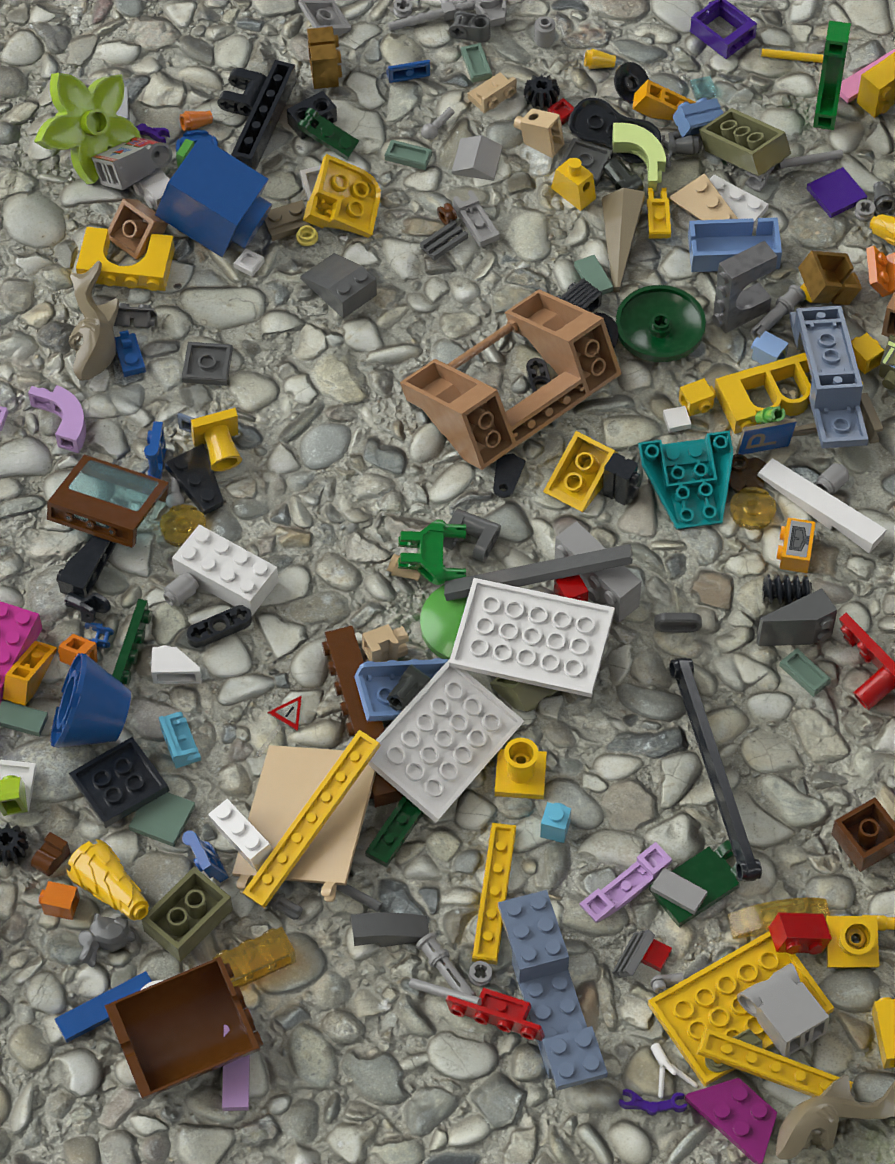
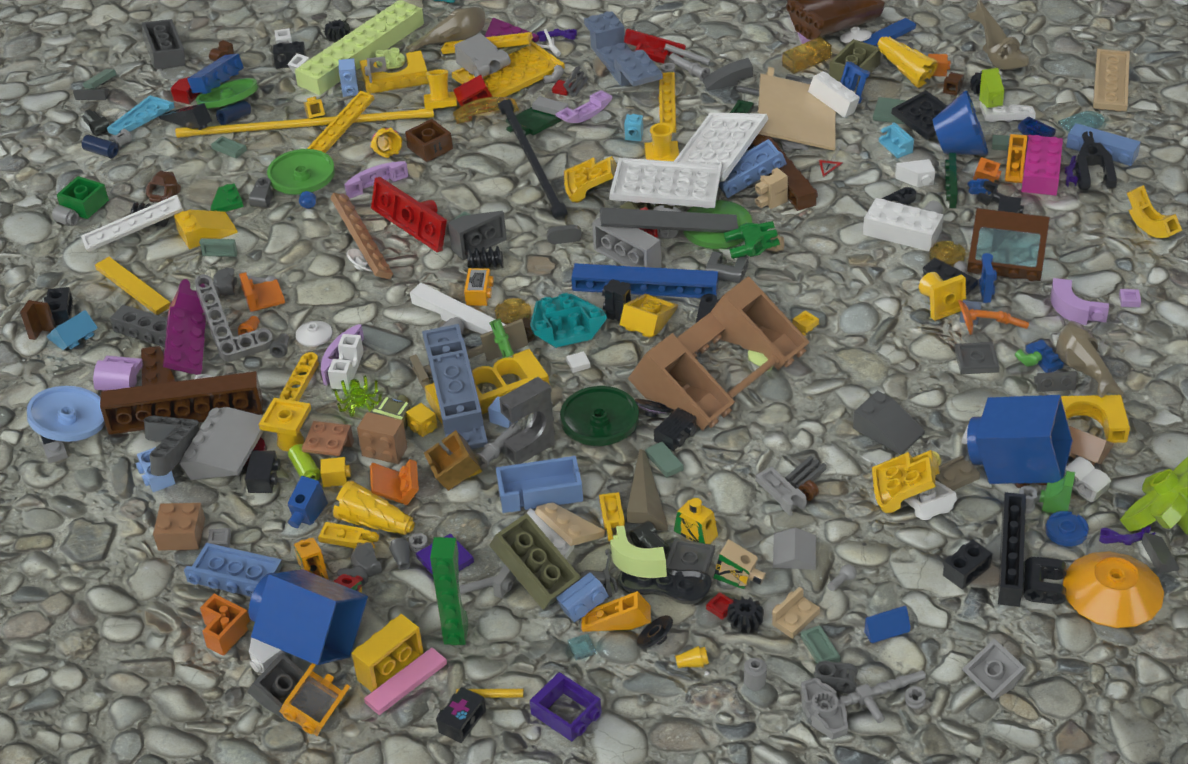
camera: 175 degrees right, 15 degrees down
light grey piece [92,137,173,190] -> none
orange cone [180,111,213,131] -> none
yellow plate [243,730,381,909] -> none
dark green plate [297,108,359,160] -> none
pearl gold piece [307,26,342,89] -> none
sand green tile [385,139,432,170] -> none
pearl dark grey piece [386,664,431,711] -> none
yellow brick [679,378,716,417] -> none
none -> black brick [436,687,486,743]
none -> yellow slope [564,156,617,203]
none -> blue brick [571,263,718,298]
none -> yellow tile [792,310,819,336]
none -> orange dish [958,299,1029,335]
none -> bright green arm [1015,349,1042,367]
none -> light orange dish [1062,551,1164,628]

